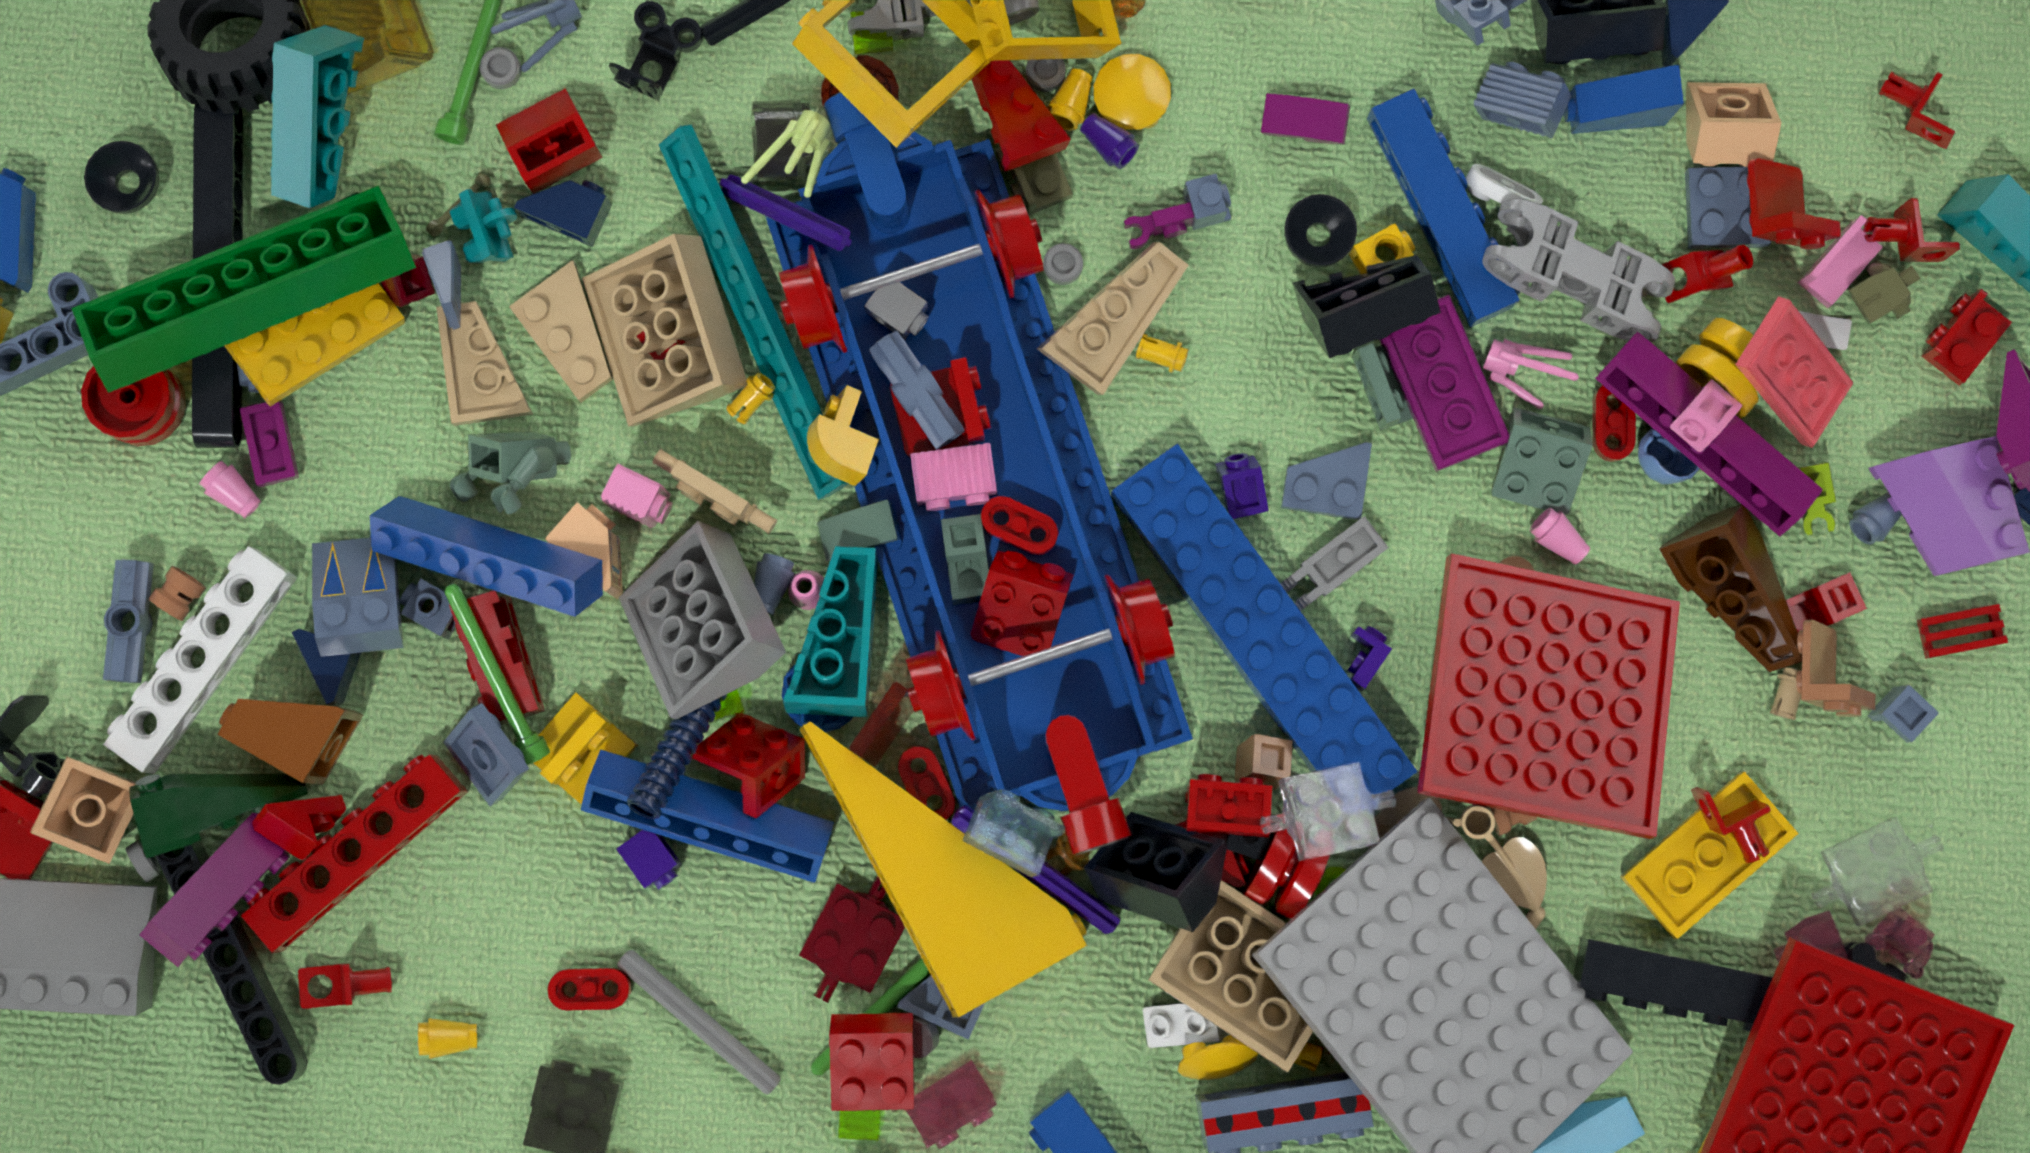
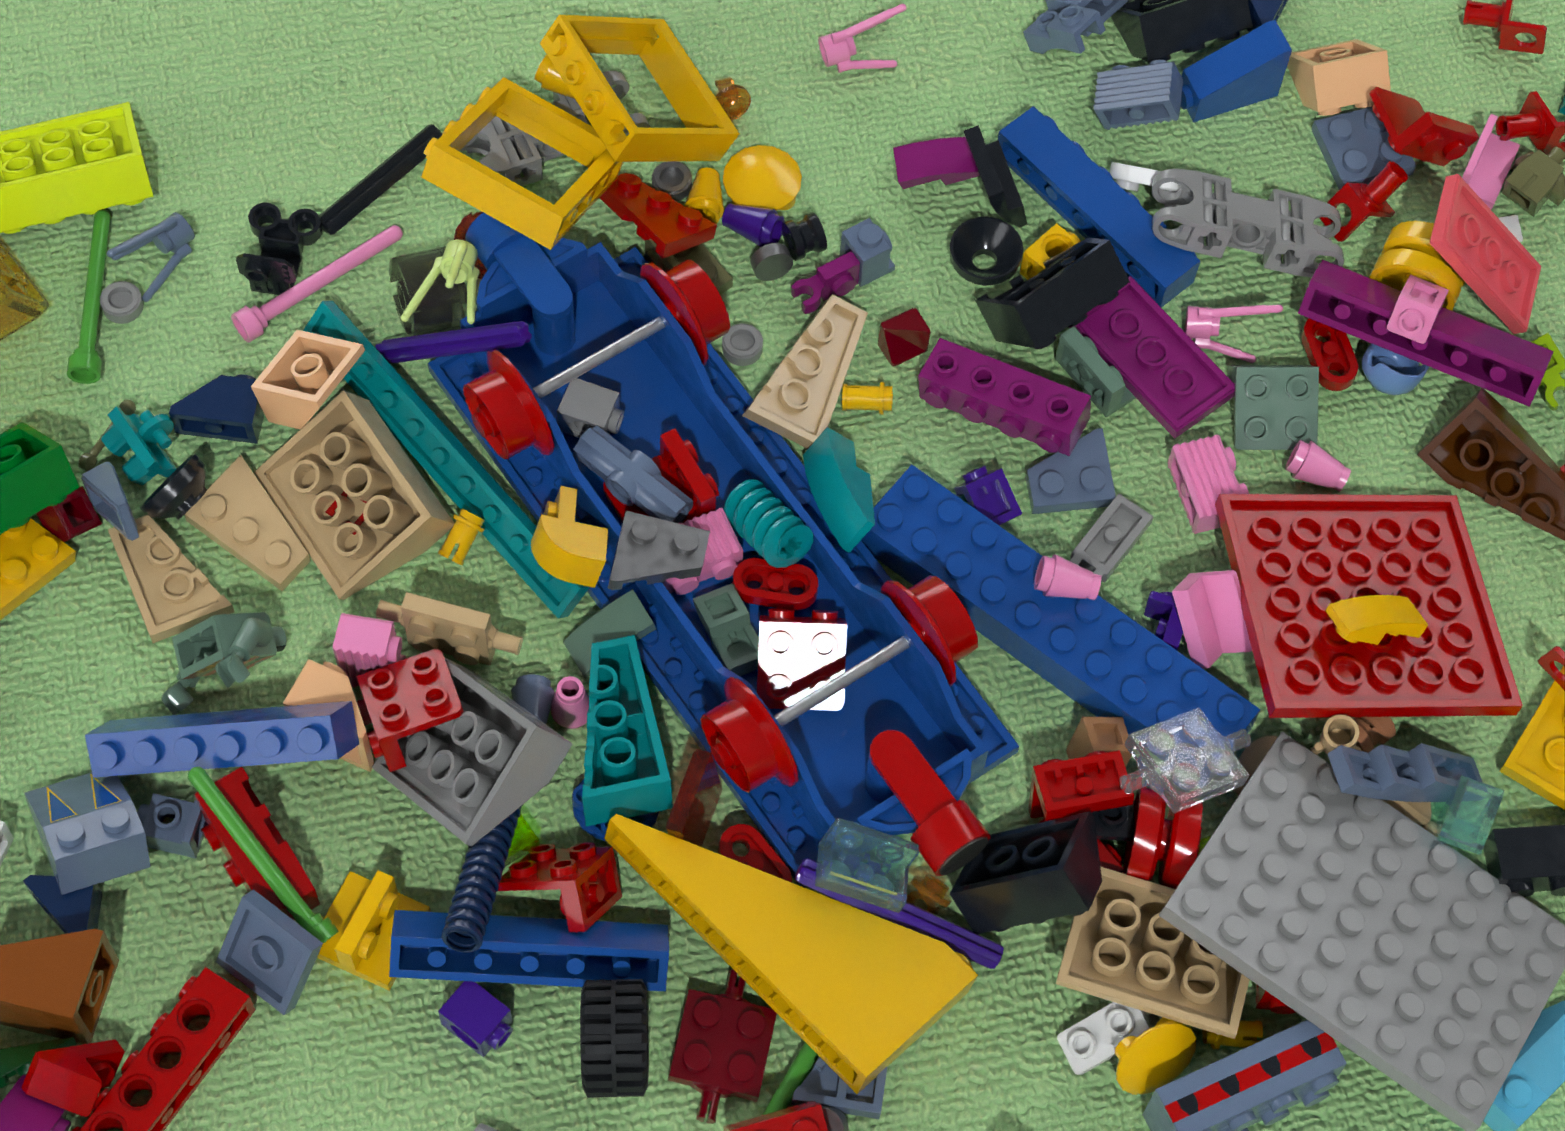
camera: 20 degrees left, 20 degrees down
red slope [496,88,603,194] -> none
none -> black piece [140,453,207,520]
none -> bright pink piece [231,225,403,343]
none -> light nougat slope [251,330,365,430]
none -> red bracket [356,649,463,772]
none -> black tyre [580,979,649,1098]
none -> flat silver wing [608,511,710,590]
none -> teal piece [724,479,814,568]
none -> flat silver tile [750,243,793,281]
none -> black wheel [782,212,827,261]
none -> teal slope [803,427,875,553]
none -> dark red slope [878,308,931,366]
none -> magenta brick [918,338,1091,456]
none -> black slope [964,125,1028,227]
none -> bright pink cone [1034,554,1101,600]
none -> bright pink brick [1167,434,1249,534]
none -> bright pink panel [1172,570,1252,669]
none -> yellow slope [1325,595,1428,645]
none -> sand blue slope [1328,743,1488,802]
none -> clear light blue slope [1436,775,1504,855]

